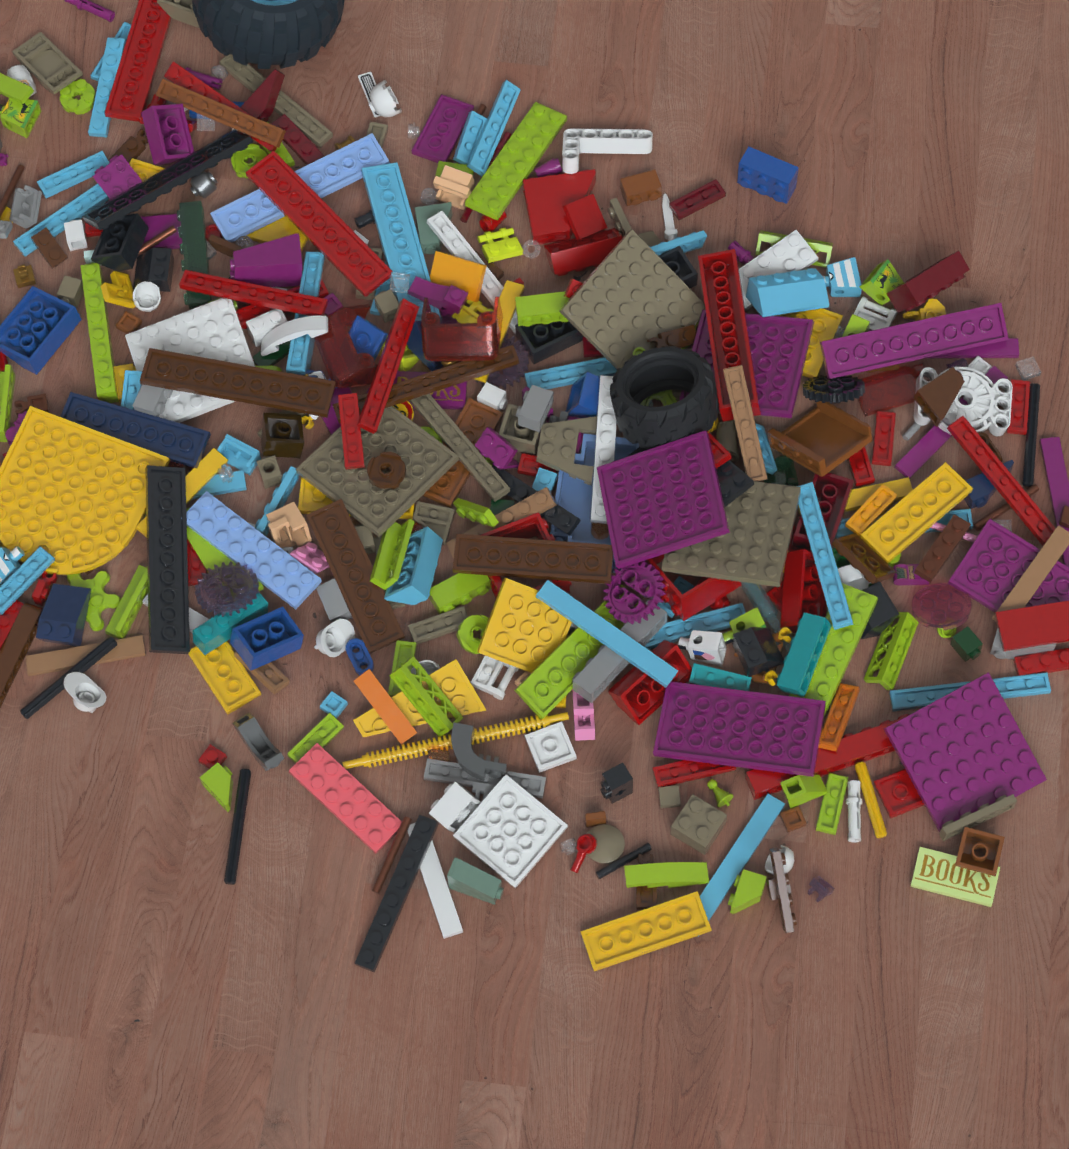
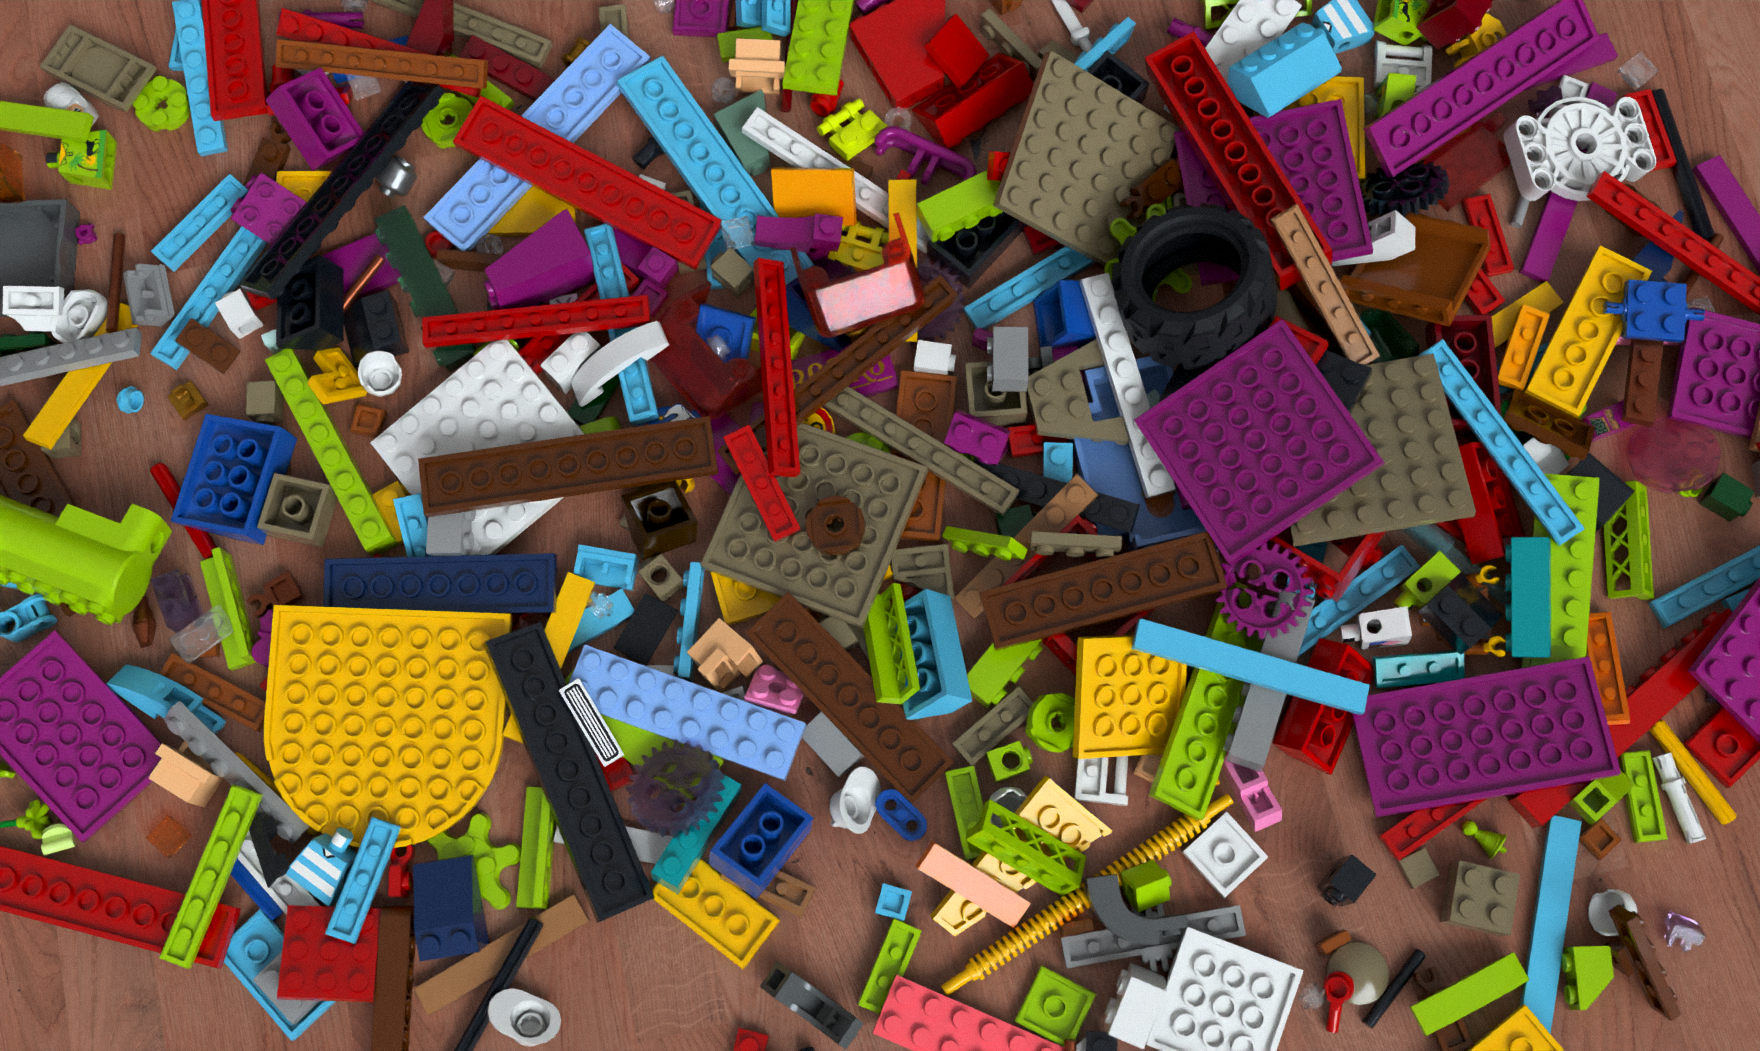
camera: 20 degrees left, 10 degrees up
reddish brown slope [913,367,965,427] -> none
none -> dark tan brick [257,473,338,548]
none -> sticker [559,678,624,767]
none -> magenta slope [613,228,679,290]
none -> black piece [613,593,678,666]
none -> clear plate [705,333,731,360]
none -> magenta piece [874,126,977,186]
none -> lime brick [985,741,1033,784]
none -> lime tile [1014,965,1096,1047]
none -> dark tan plate [1029,531,1122,559]
none -> lime brick [1121,860,1172,913]
none -> white slope [1331,210,1416,267]
none -> blue plate [1603,279,1705,343]

